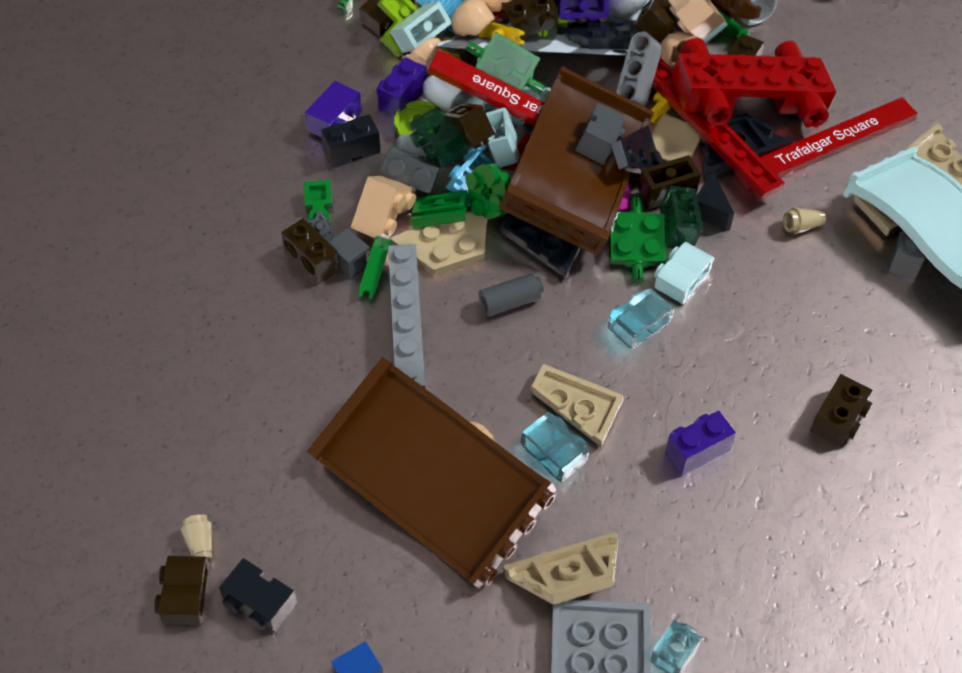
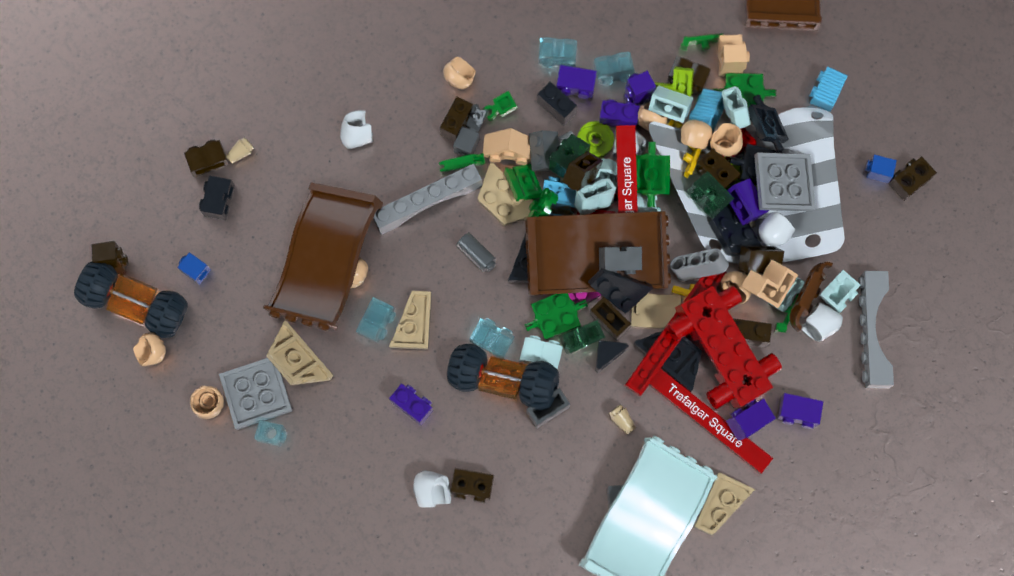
camera: 70 degrees right, 20 degrees up
none -> white piece [340,110,373,149]
none -> white piece [413,470,451,507]
none -> light nougat hair [443,57,476,89]
none -> black plate [447,344,559,410]
none -> dark grey brick [526,388,570,429]
none -> clear light blue brick [539,38,577,68]
none -> clear light blue brick [594,52,635,86]
none -> dark purple brick [623,70,656,106]
none -> clear green brick [686,171,734,219]
none -> dark purple brick [726,398,776,441]
none -> dark purple brick [777,393,824,429]

